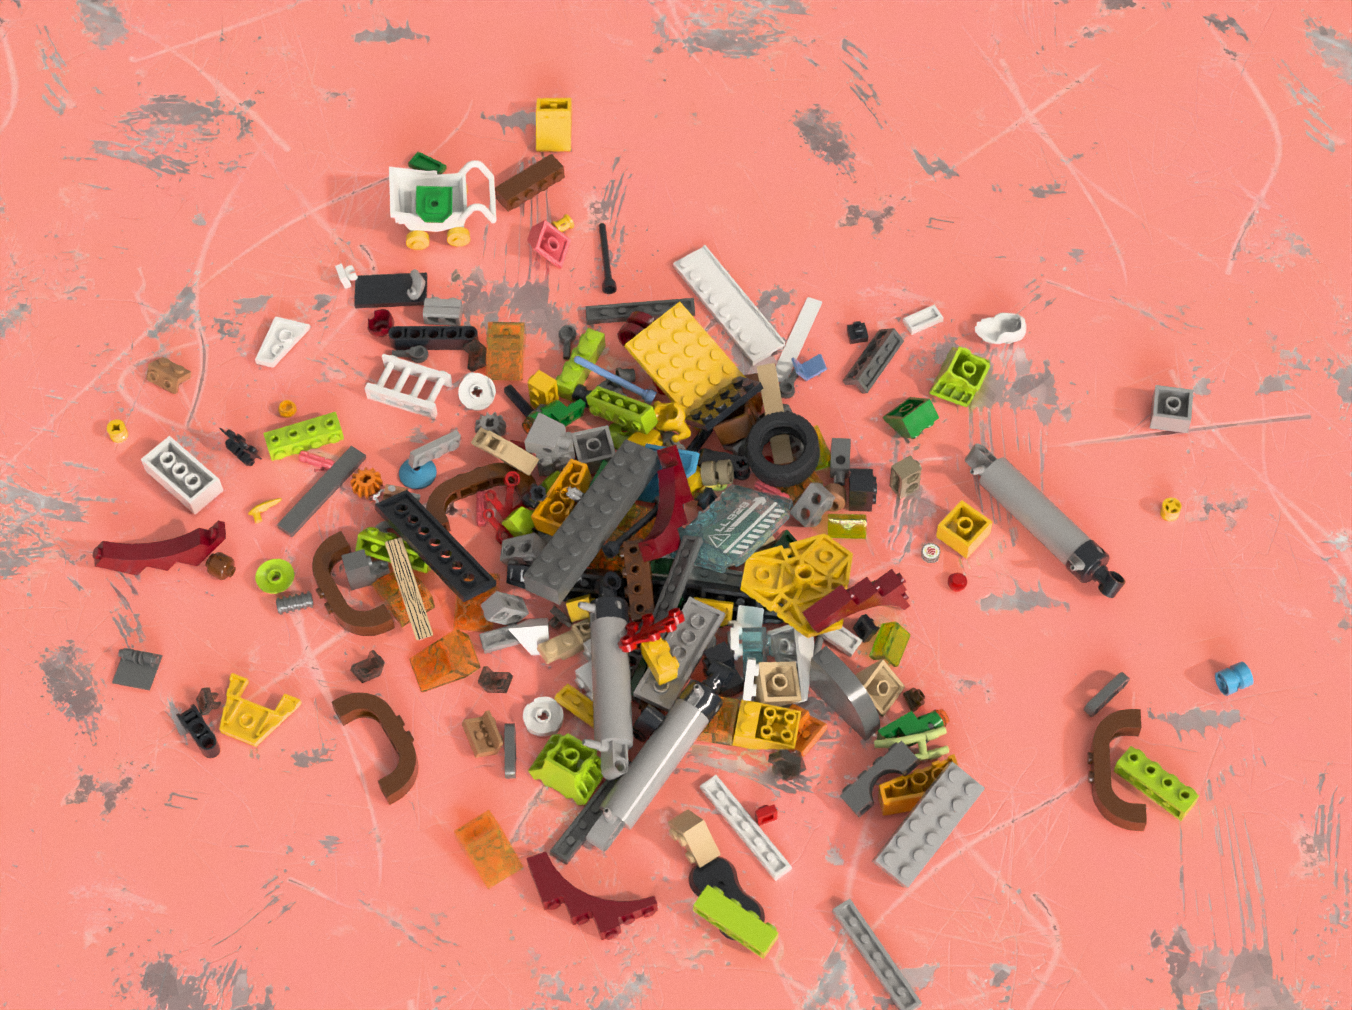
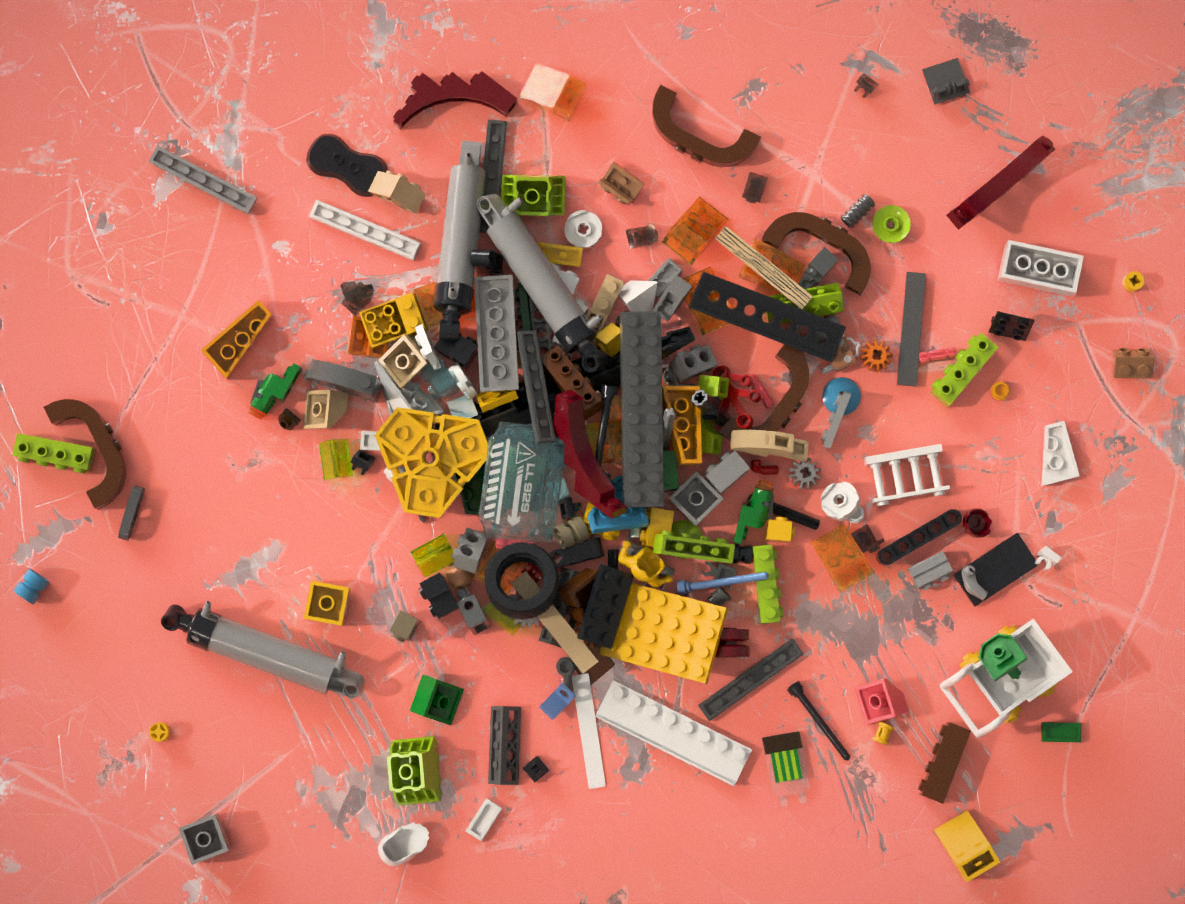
camera: 150 degrees right, 25 degrees up
black piece [176,704,221,759] -> none
reddish brown head [205,552,236,580] -> none
yellow wing [219,673,302,747] -> none
yellow bar [248,498,282,524] -> none
dark grey plate [392,345,429,363] -> none
dark grey beam [504,723,516,779] -> none
light grey torso [524,413,573,457] -> none
dark grey plate [558,325,577,360] -> none
red plant [617,608,685,652] -> none
yellow brick [641,638,679,686] -> none
lime brick [693,885,779,959] -> none
red plate [755,804,778,826] -> none
dark red arch [802,569,910,633] -> none
dark grey arch [840,740,921,818] -> none
light grey brick [872,761,985,888] -> none
yellowish green piece [874,726,949,761] -> none
tile [921,543,941,563] -> none
red plate [948,573,967,592] -> none
none -> tile [761,731,810,808]

